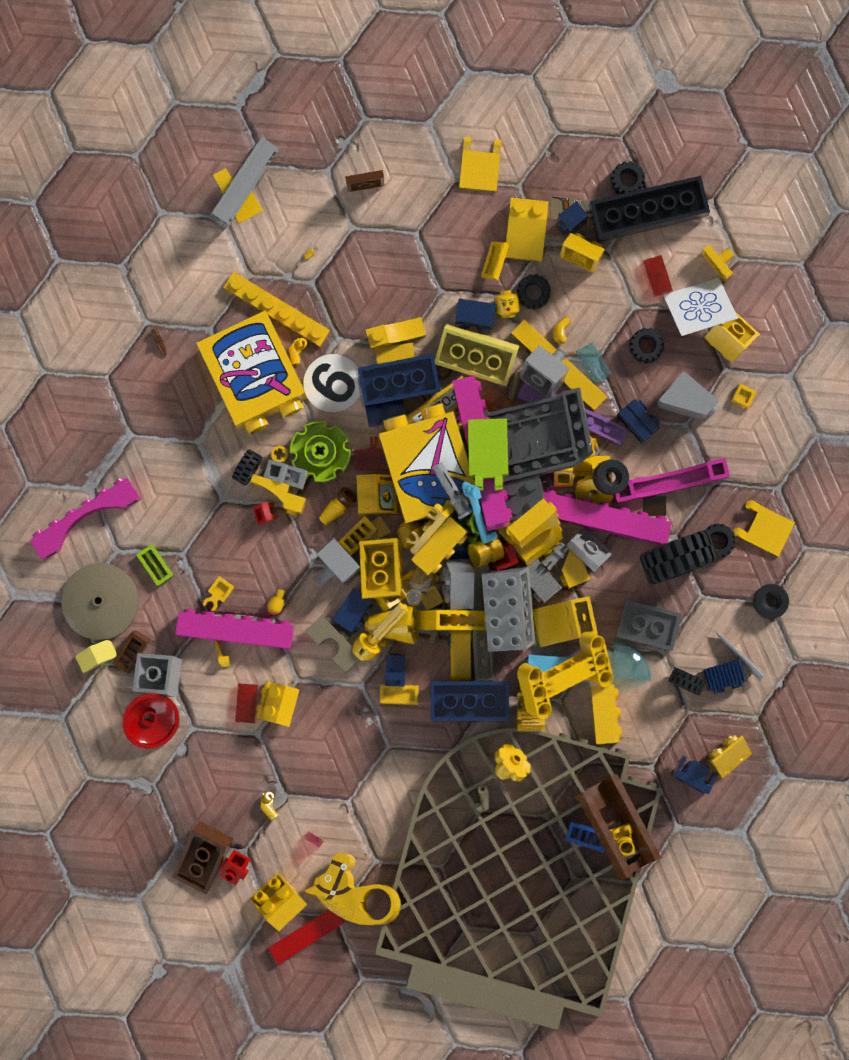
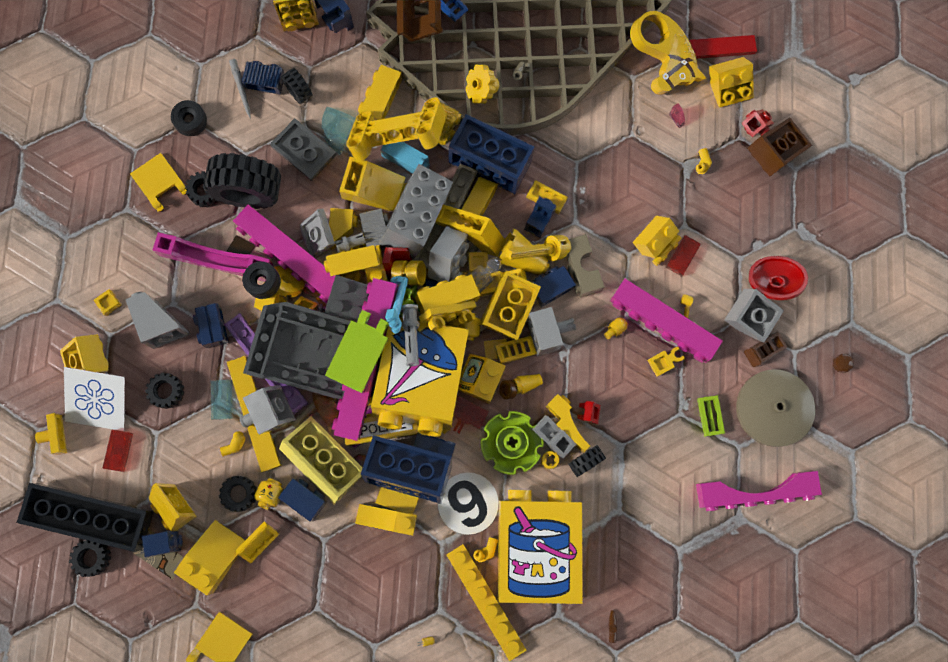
camera: 160 degrees left, 5 degrees down
light yellow slope [75,639,118,673] -> none
none -> reddish brown tile [833,354,854,373]

